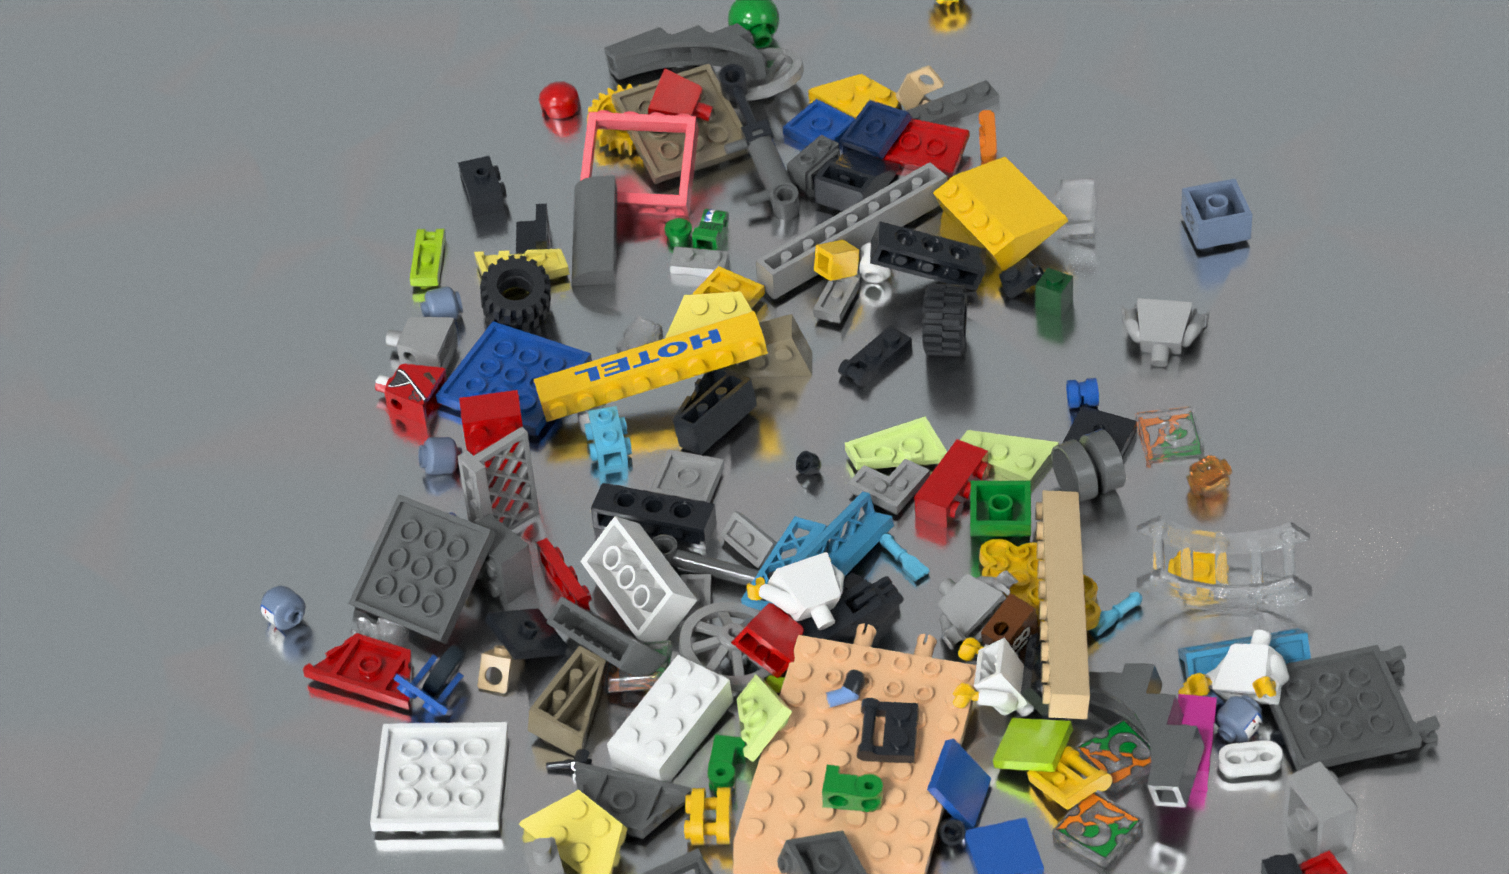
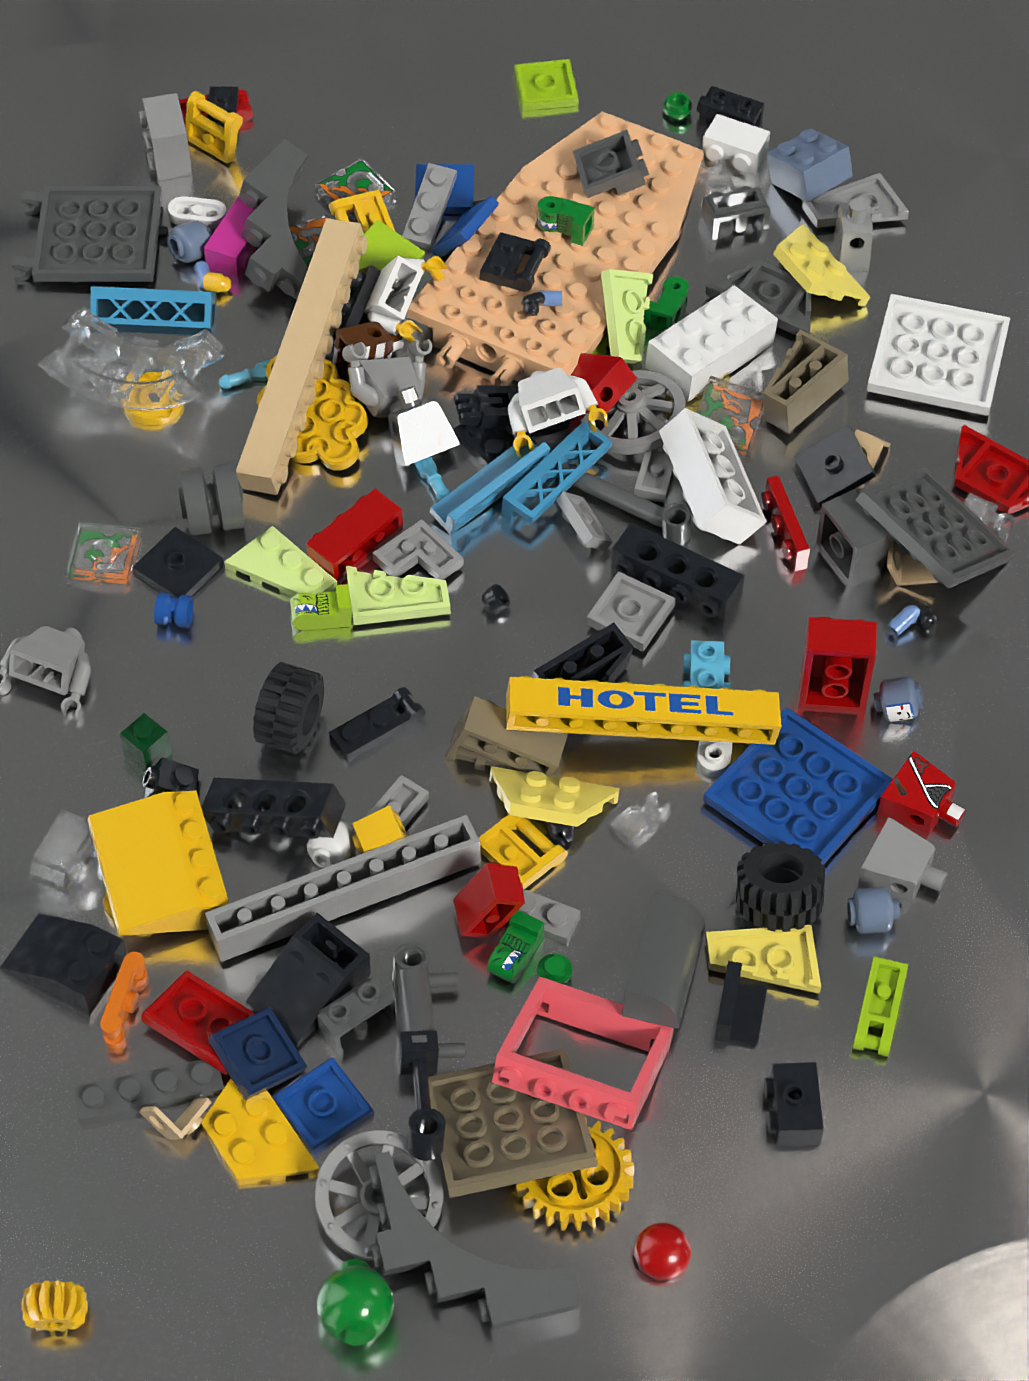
camera: 170 degrees left, 10 degrees up
plate [394,645,466,717] -> none
light grey fence [457,427,539,530] -> none
dark grey brick [546,596,667,677] -> none
red torso [647,69,714,122] -> none
yellow brick [684,787,732,846] -> none
green brick [970,481,1031,538] -> none
clear orange head [1186,454,1233,499] -> none
white torso [1187,630,1289,705] -> none
none -> black slope [0,913,127,1016]
none -> yellow plate [185,91,243,164]
none -> lime leg [290,584,353,631]
none -> torso [388,386,460,466]
none -> light grey plate [402,163,457,250]
none -> red brick [453,862,525,939]

